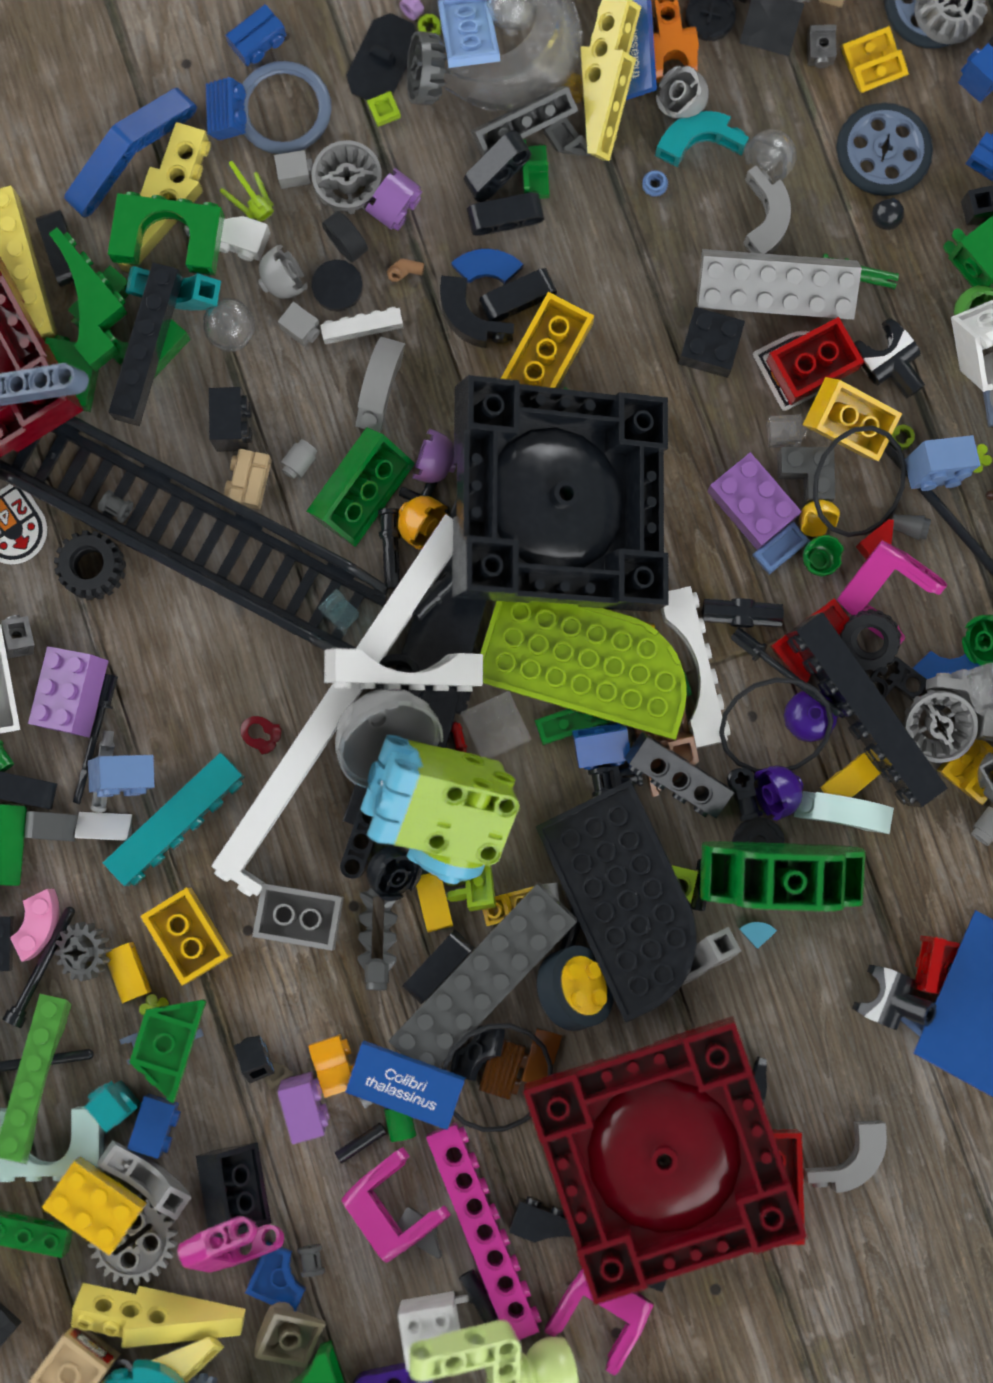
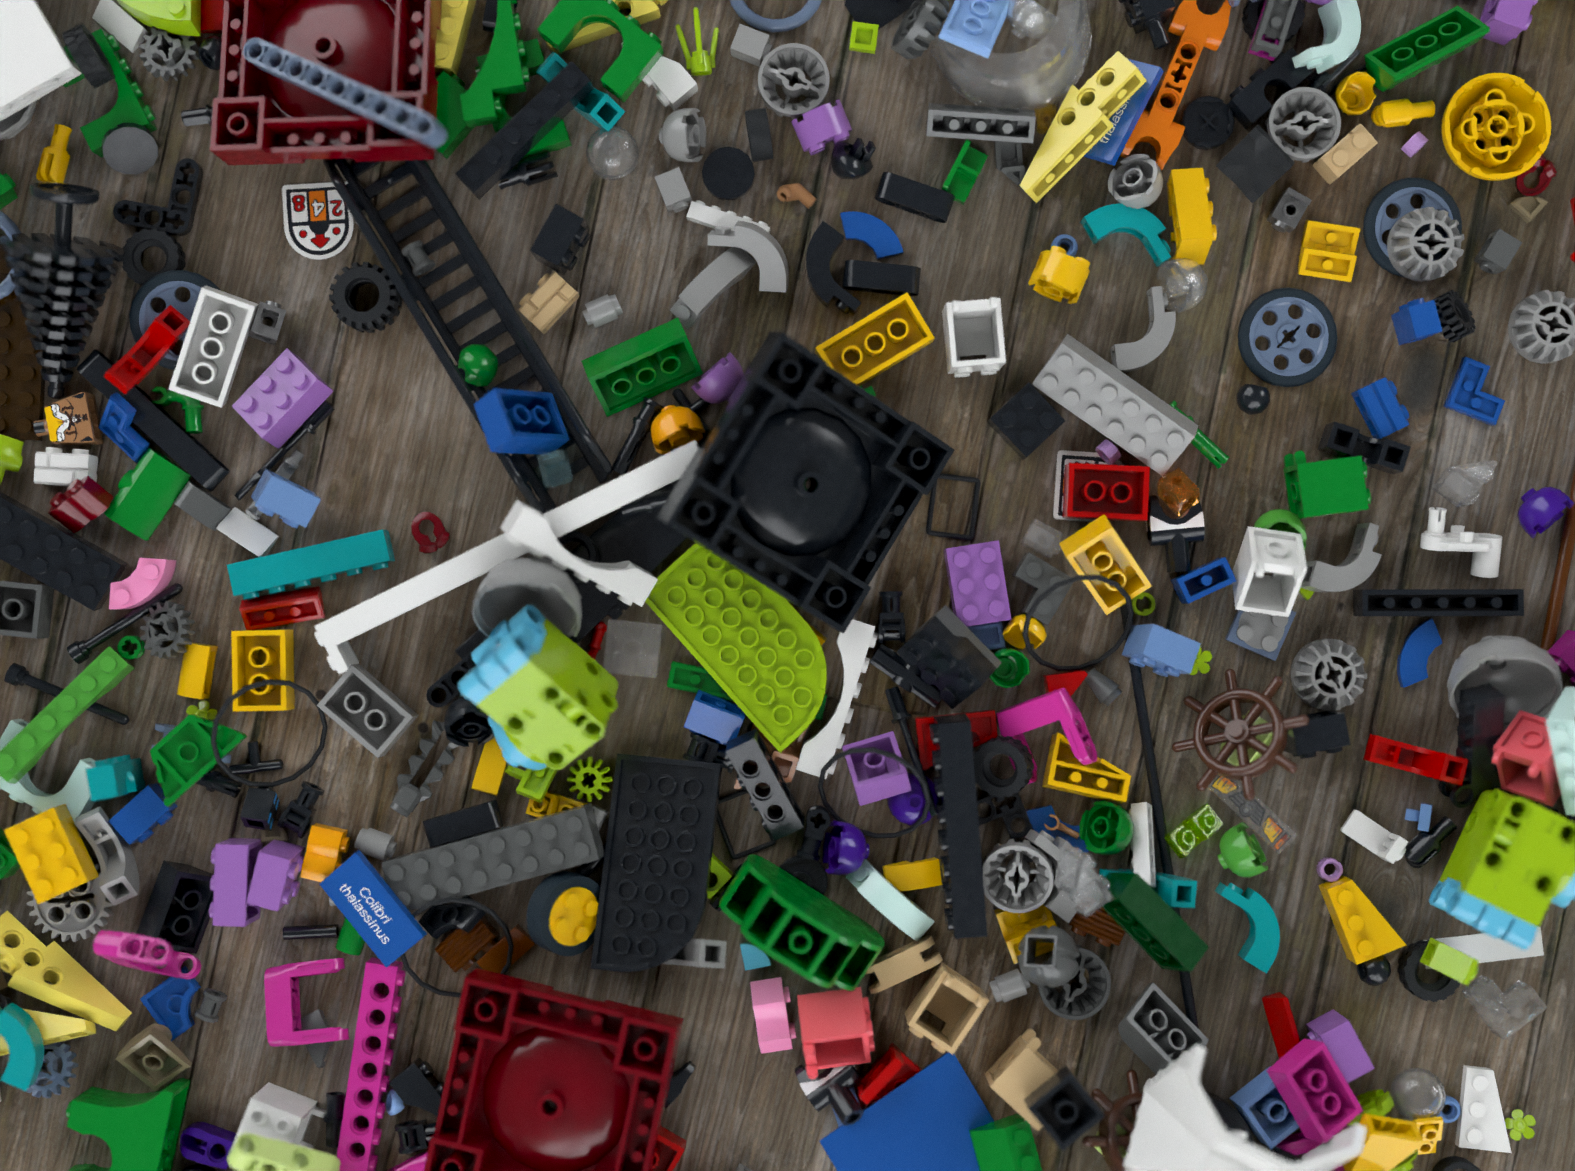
camera: 30 degrees right, 5 degrees up
black beam [464,131,531,202] -> none
none -> green bush [118,636,145,659]
none -> black pin [196,771,242,798]
none -> medium lavender brick [209,838,263,927]
none -> black piece [210,679,328,787]
none -> black piece [229,740,283,775]
none -> red slope [239,586,325,630]
none -> black connector [277,781,325,839]
none -> light grey brick [355,828,397,861]
none -> light blue piece [386,1089,405,1116]
none -> black connector [394,1119,436,1154]
none -> green hair [458,344,498,386]
none -> blue brick [474,388,570,455]
none -> black arm [498,151,558,190]
none -> lime gear [567,756,613,802]
none -> light grey arch [708,221,789,292]
none -> black piece [716,789,776,860]
none -> bright pink brick [750,977,796,1054]
none -> coral container [797,987,875,1079]
none -> black piece [831,138,876,180]
none -> medium lavender brick [842,731,911,806]
none -> tan piece [866,935,943,994]
none -> black connector [878,591,905,643]
none -> black piece [897,605,1002,709]
none -> tan container [905,962,989,1055]
none -> black piece [926,473,981,540]
none -> white container [942,297,1006,378]
none -> yellow brick [1028,246,1090,304]
none -> yellow wedge [1042,732,1131,804]
none -> medium nougat hand [1044,814,1079,839]
none -> lavender axle [1095,439,1121,465]
none -> clear orange brick [1157,467,1200,517]
none -> yellow wedge [1167,168,1217,266]
none -> blue brick [1171,557,1237,604]

